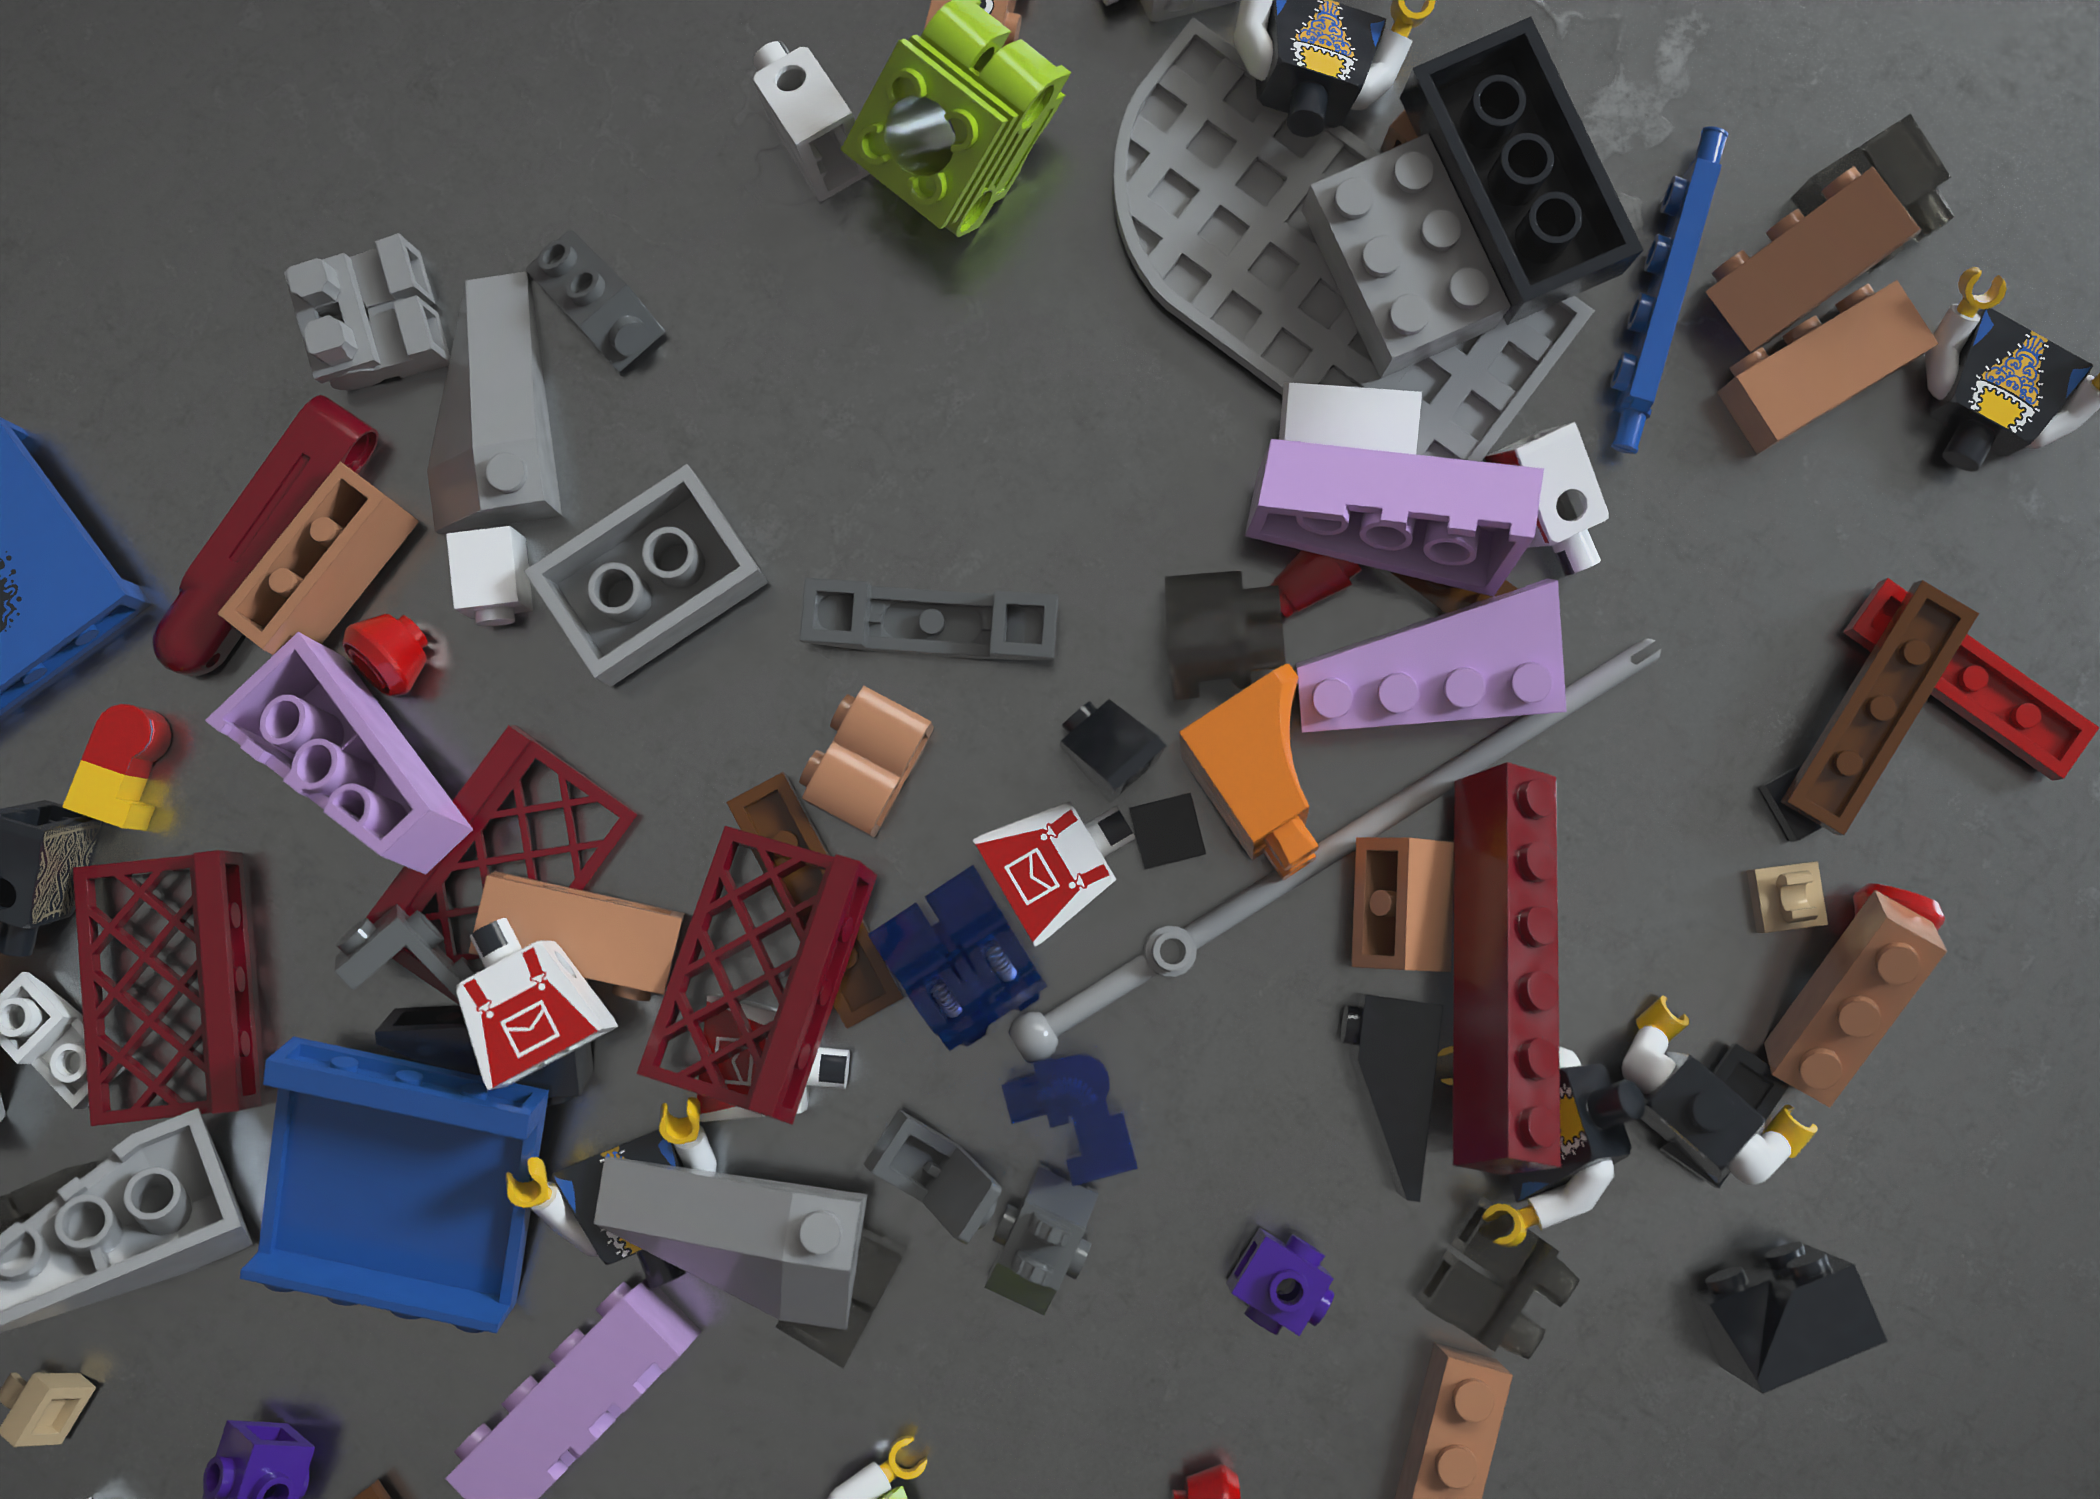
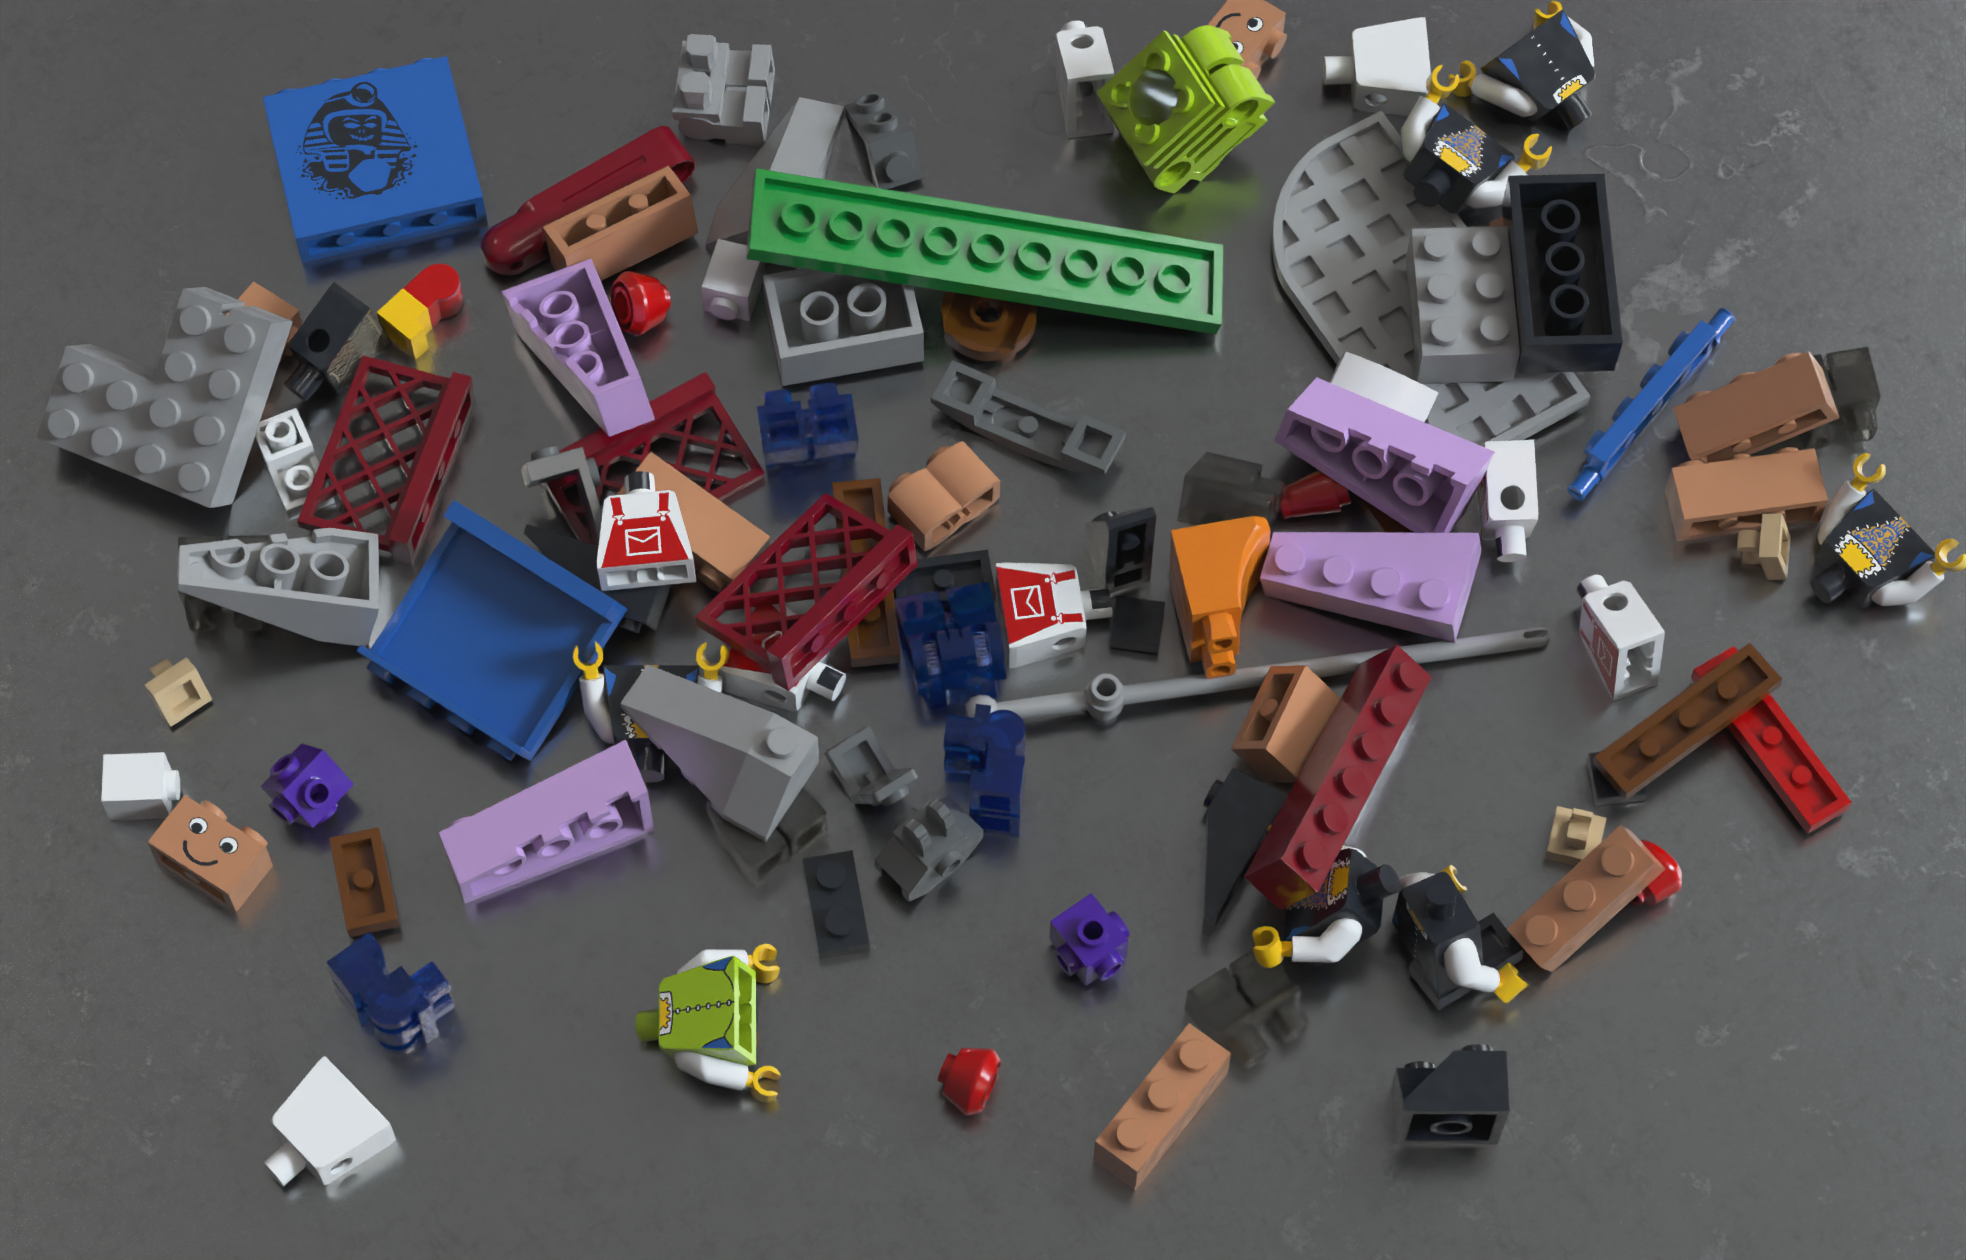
camera: 20 degrees right, 20 degrees down
none -> green plate [746,168,1223,334]
none -> clear blue hips [757,383,859,471]
none -> black plate [802,850,870,959]
none -> black plate [894,549,996,615]
none -> reddish brown plate [941,291,1037,364]
none -> white torso [1577,575,1665,701]
none -> tan tile [1737,513,1791,580]

